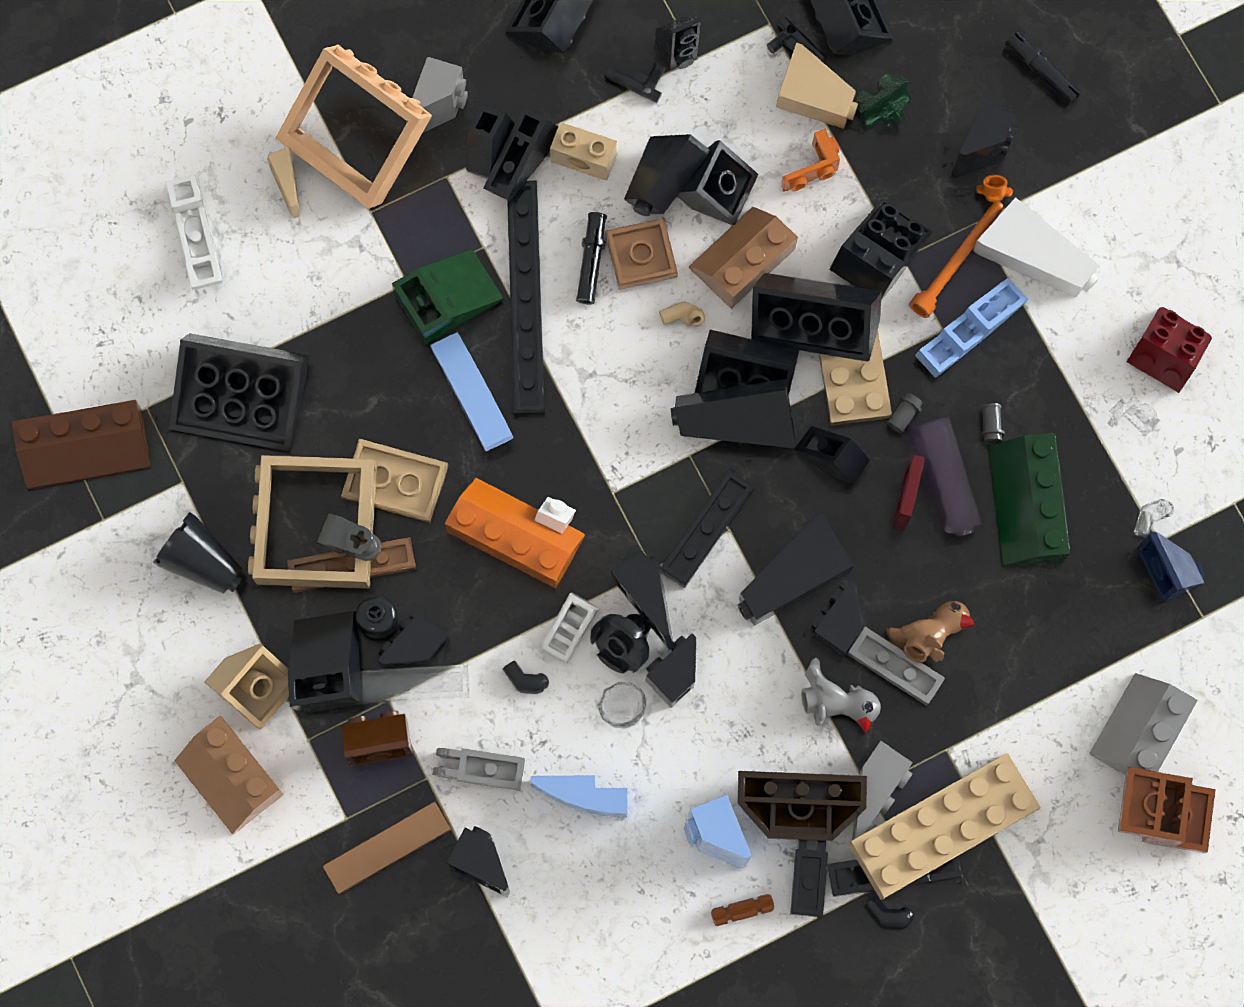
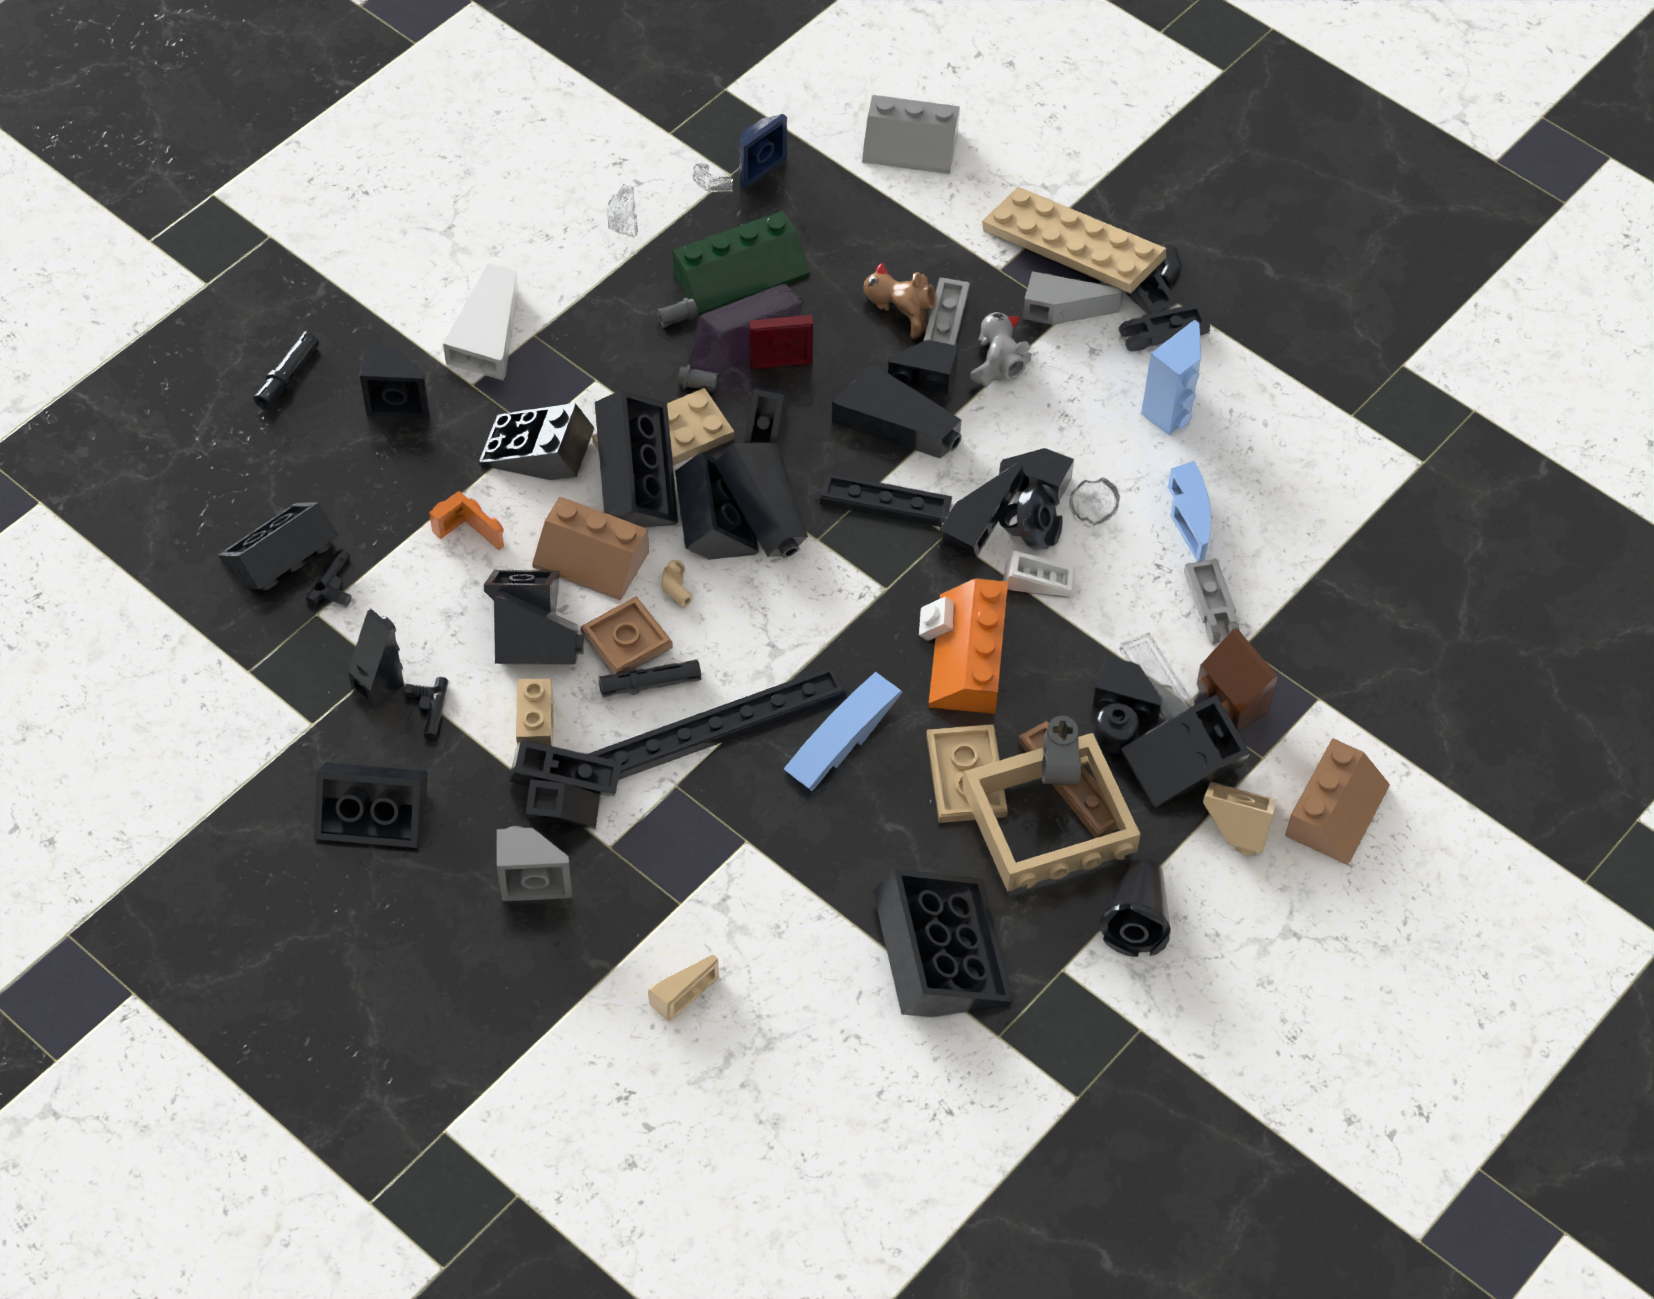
camera: 110 degrees left, 20 degrees down
reddish brown slope [12,400,151,490] -> none
white slope [166,174,222,290] -> none
light nougat window [275,45,432,209] -> none
medium nougat tile [323,802,451,895] -> none
dark green slope [391,249,504,345] -> none
black slope [447,826,510,898] -> none
black arm [502,660,549,694] -> none
dark orange axle [711,894,774,926] -> none
dark brown wedge [737,771,867,841] -> none
tan slope [776,43,858,129] -> none
clear green hips [855,74,911,129] -> none
orange piece [909,201,1003,318] -> none
light blue slope [915,278,1028,378] -> none
orange plate [976,175,1013,202] -> none
dark orange bracket [1118,767,1216,854] -> none
dark red bracket [1126,307,1212,393] -> none

